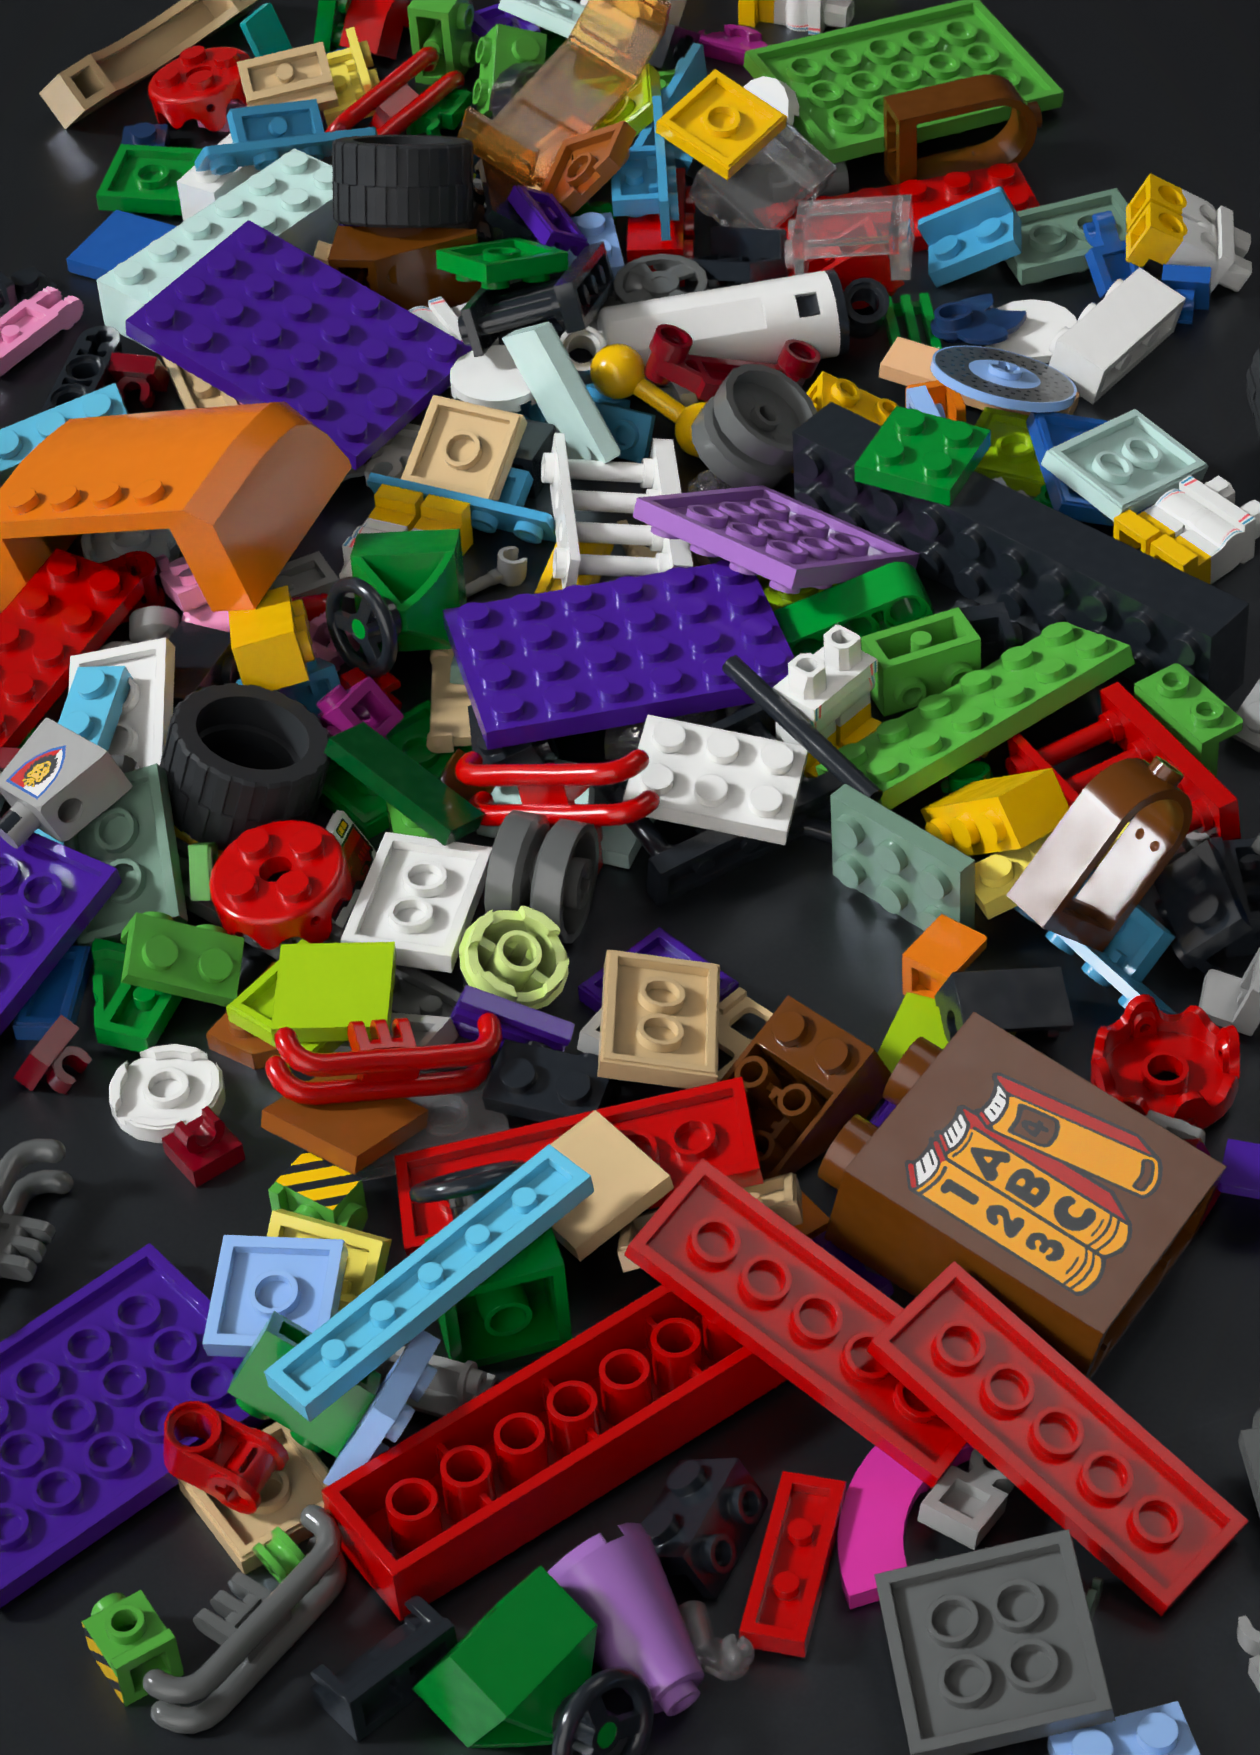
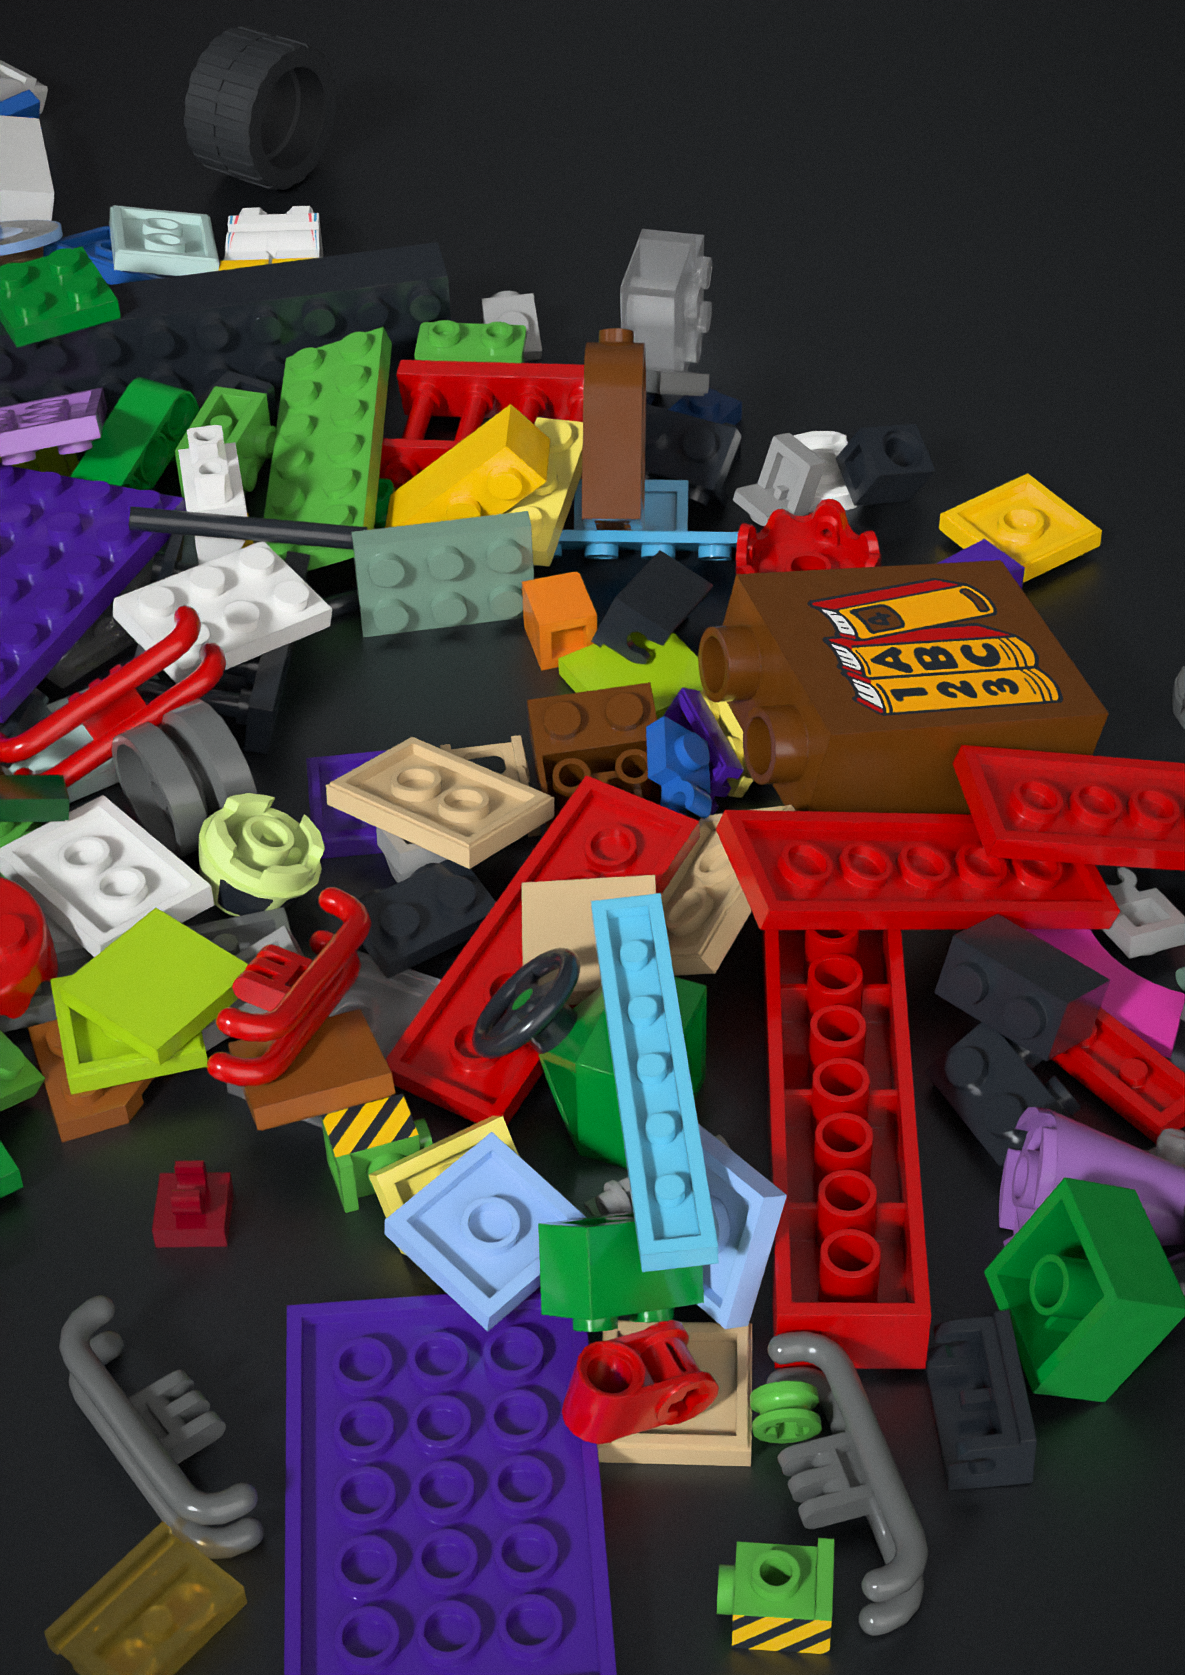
camera: 55 degrees left, 0 degrees up
white tile [109,1044,226,1143] -> none
dark purple tile [450,985,575,1052] -> none
none -> blue plate [646,716,712,819]
none -> black brick [934,914,1110,1062]

